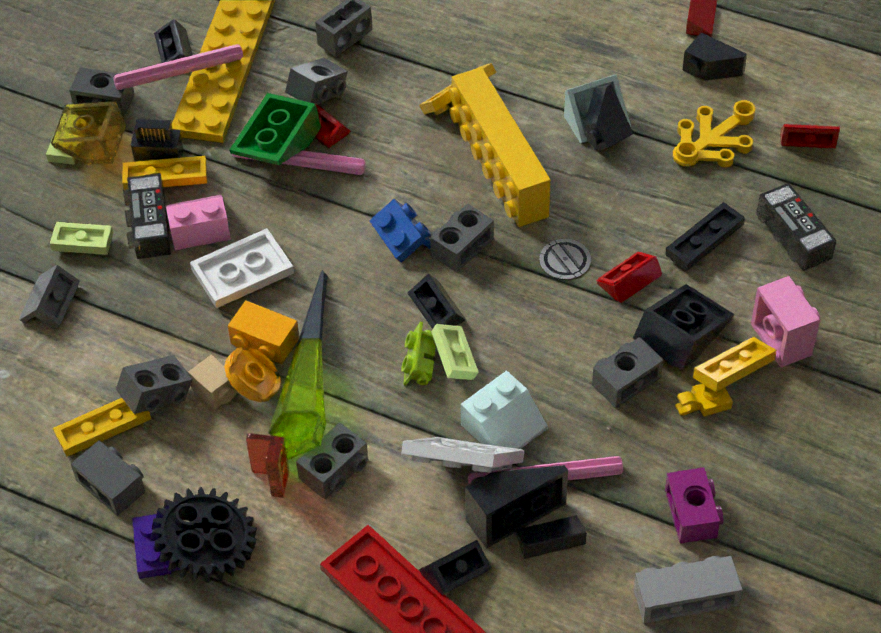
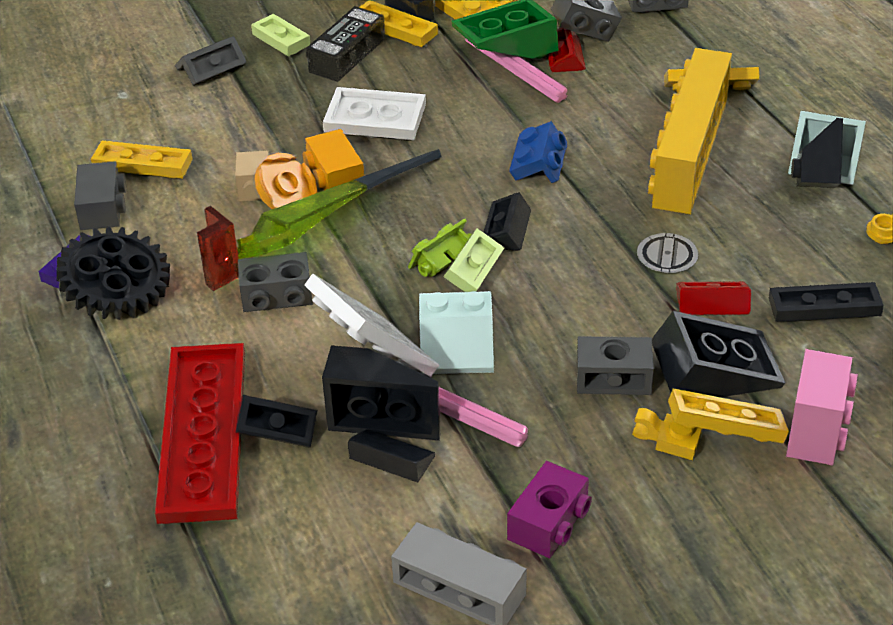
camera: 40 degrees right, 10 degrees down
dark grey brick [116,355,193,414] -> none
bright pink slope [166,195,231,250] -> none
dark grey brick [430,204,494,272] -> none

